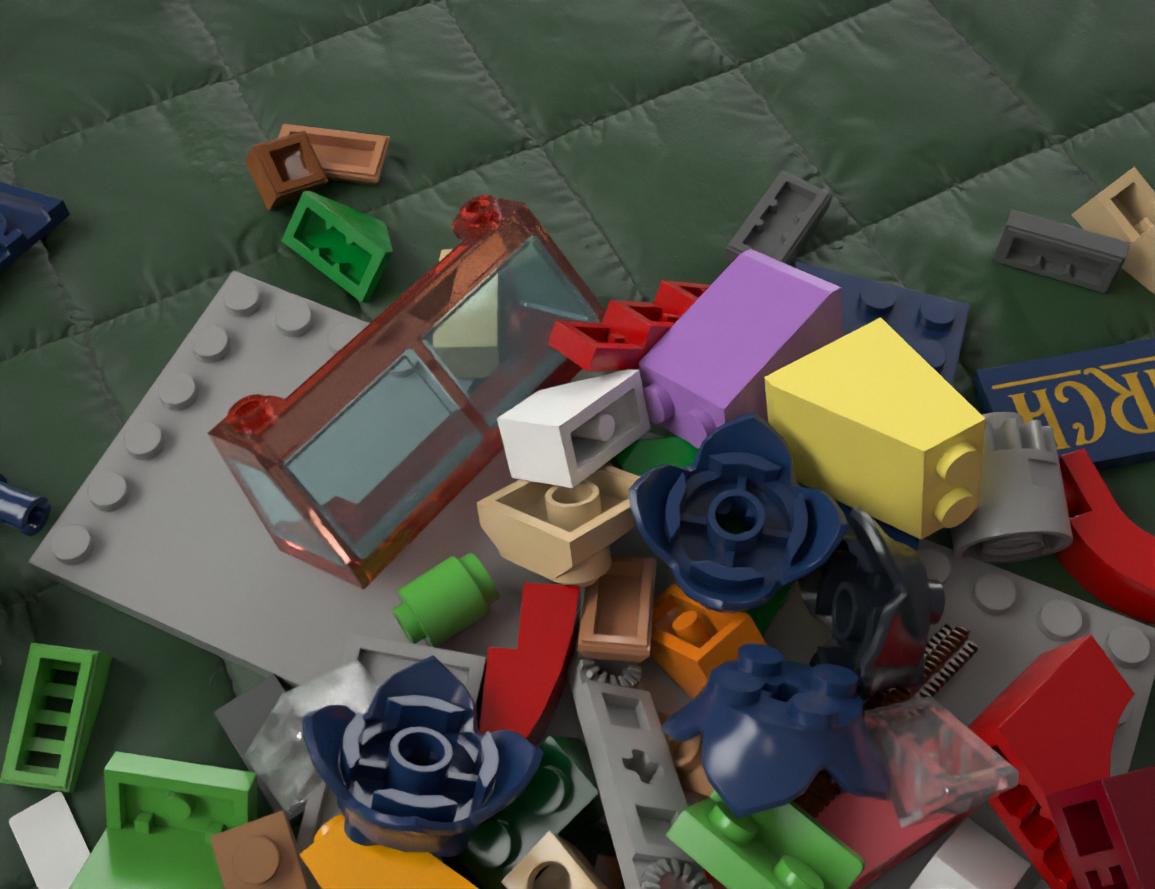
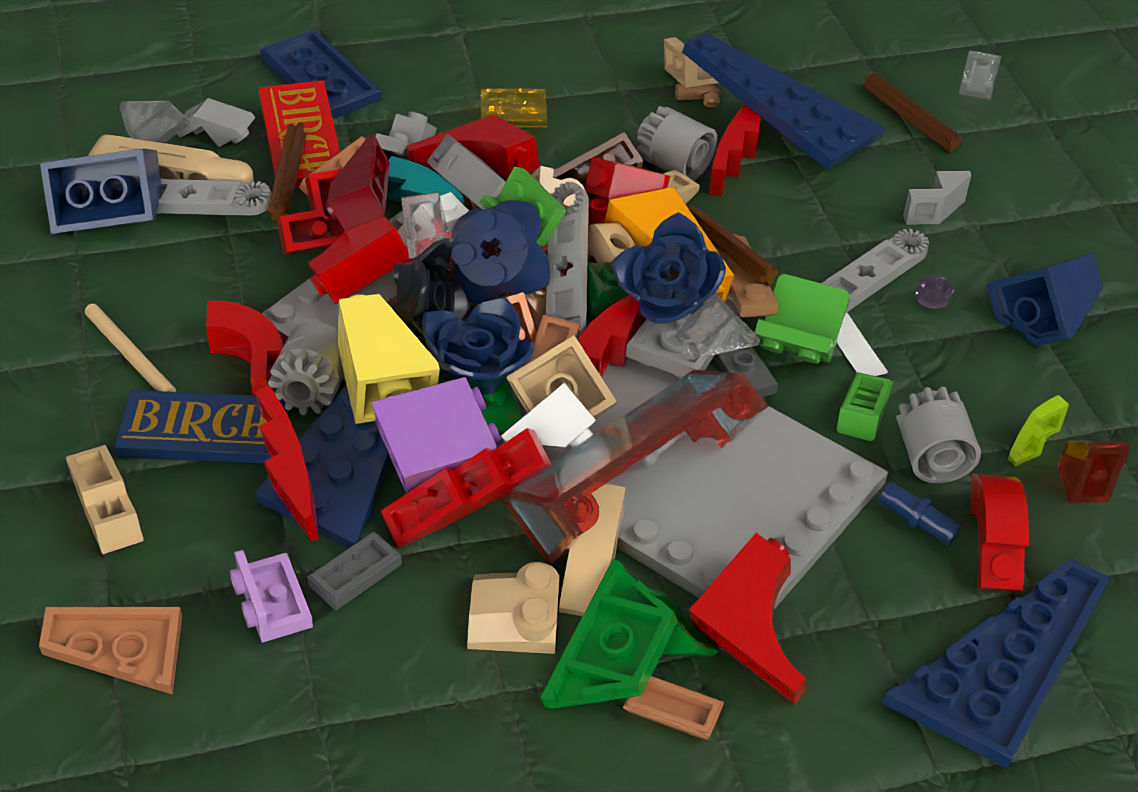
camera: 170 degrees left, 15 degrees down
dark orange slope [246,130,328,210] -> none
bright green brick [392,552,500,648] -> none
dark grey plate [992,209,1130,294] -> none
none -> nougat wing [39,607,182,695]
none -> lavender bracket [230,550,313,643]
none -> red slope [255,385,318,542]
none -> tan slope [467,562,560,654]
none -> green wing [540,559,678,709]
none -> red arch [689,533,806,705]

